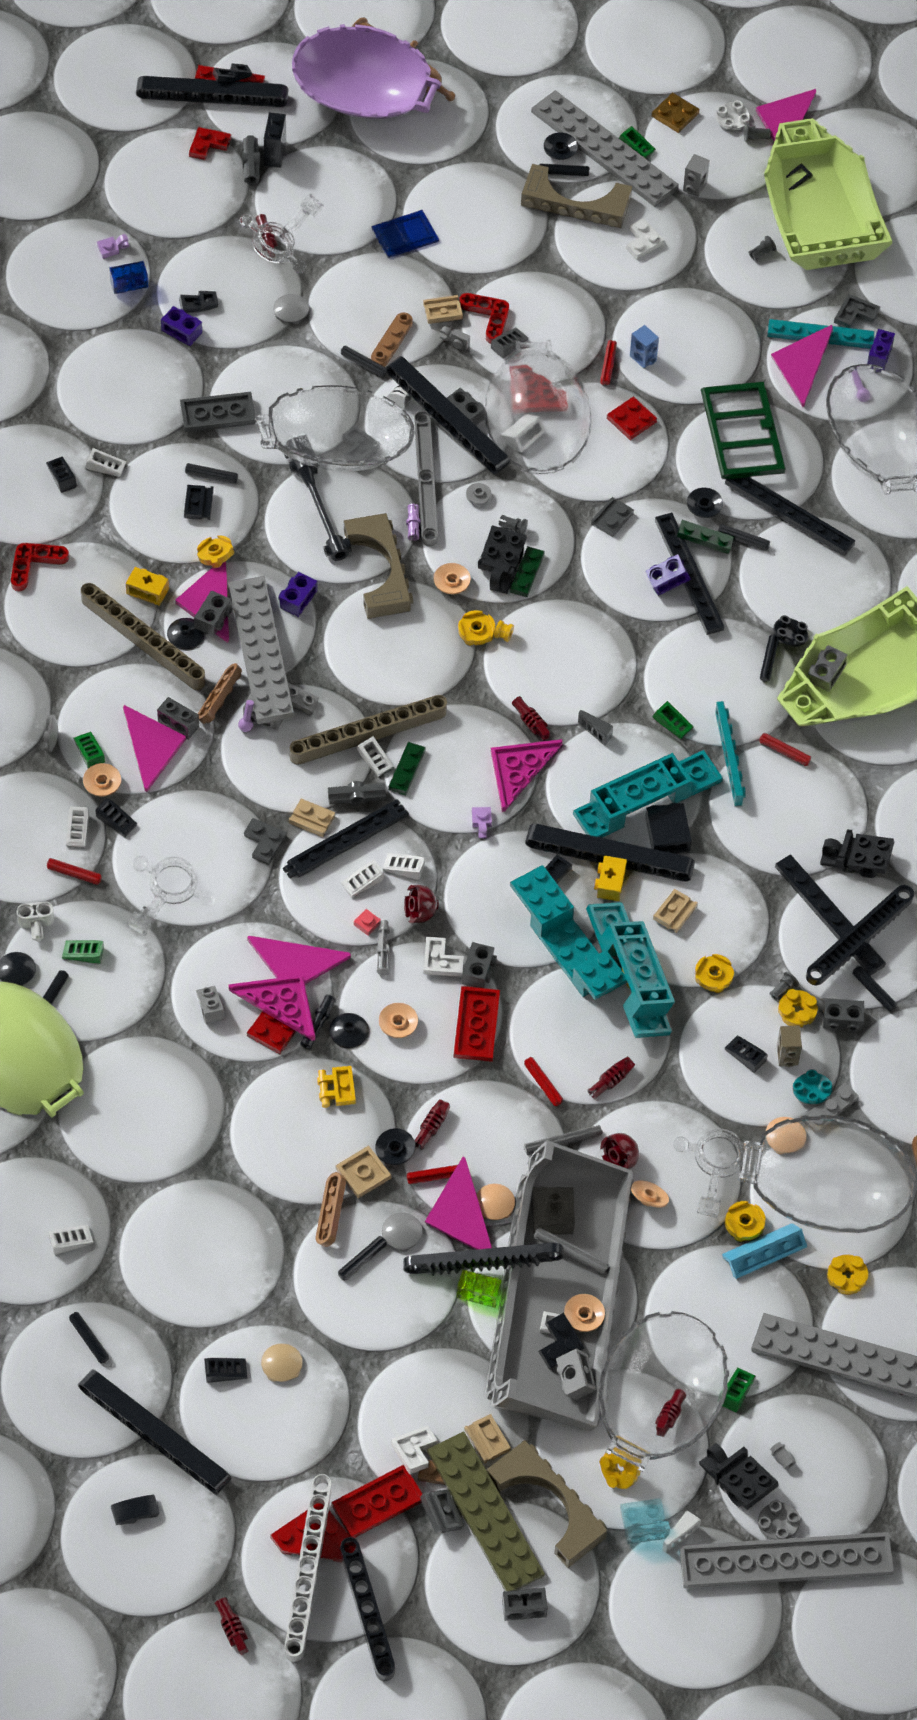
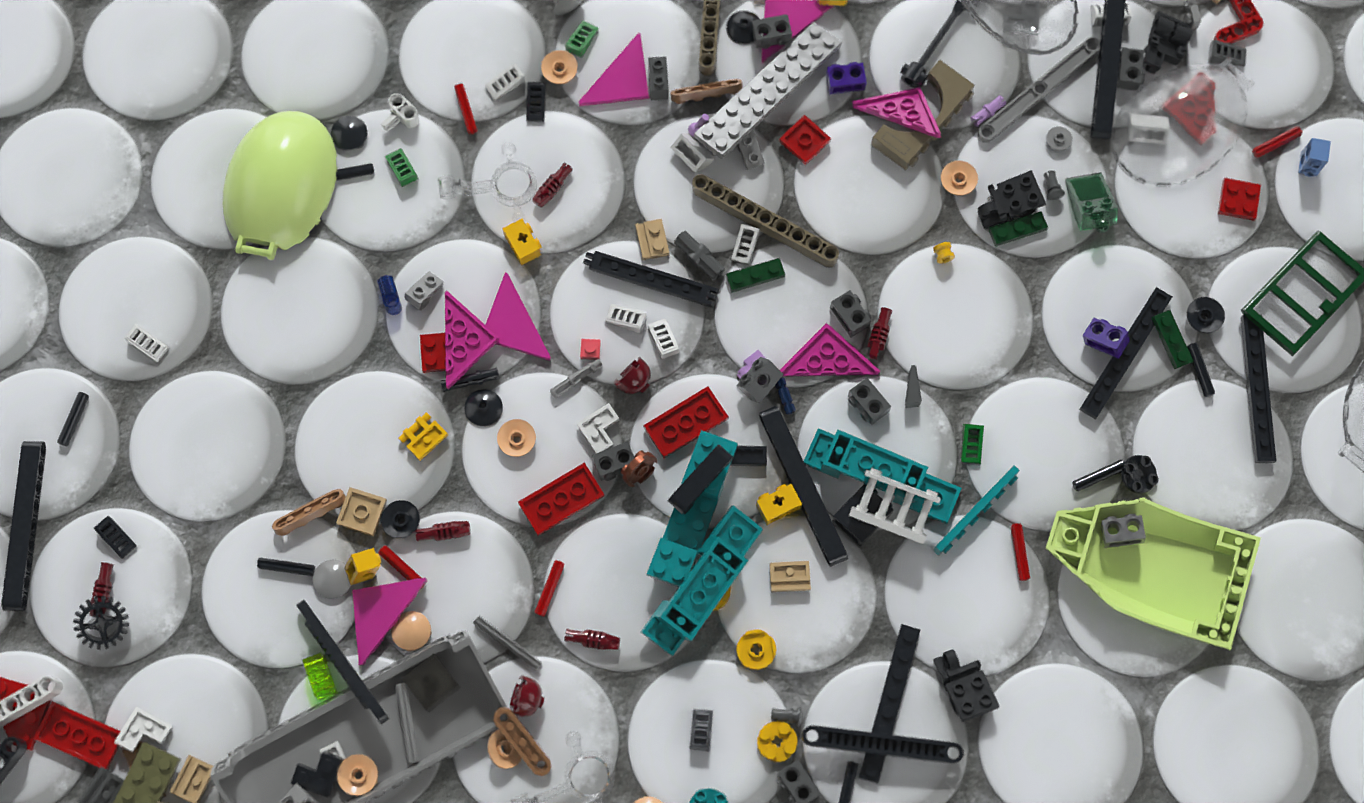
camera: 55 degrees right, 15 degrees up
dark grey plate [244,818,287,865] -> none
tan dish [261,1343,302,1382] -> none
yellow plate [458,610,495,646] -> none
dark grey plate [591,497,634,537] -> none
dark tan brick [777,1025,802,1067] -> none
none -> black gear [73,595,129,650]
none -> dark red hinge [90,562,114,618]
none -> yellow brick [344,548,381,585]
none -> clear blue piece [377,275,402,315]
none -> medium nougat plate [494,707,551,776]
none -> yellow brick [502,218,542,266]
none -> dark red hinge [532,163,573,208]
none -> copper plate [621,450,657,487]
none -> red plate [643,386,729,458]
none -> black beam [668,444,734,516]
none -> white brick [670,134,715,172]
none -> dark grey brick [736,357,784,403]
none -> dark blue axle [775,378,796,415]
none -> red plate [779,115,831,165]
none -> dark grey brick [830,290,871,338]
none -> dark grey brick [848,378,891,425]
none -> white fence [849,468,941,544]
none -> dark pink tile [852,87,941,138]
none -> clear green slope [1065,172,1119,233]
none -> black plate [1143,11,1193,75]

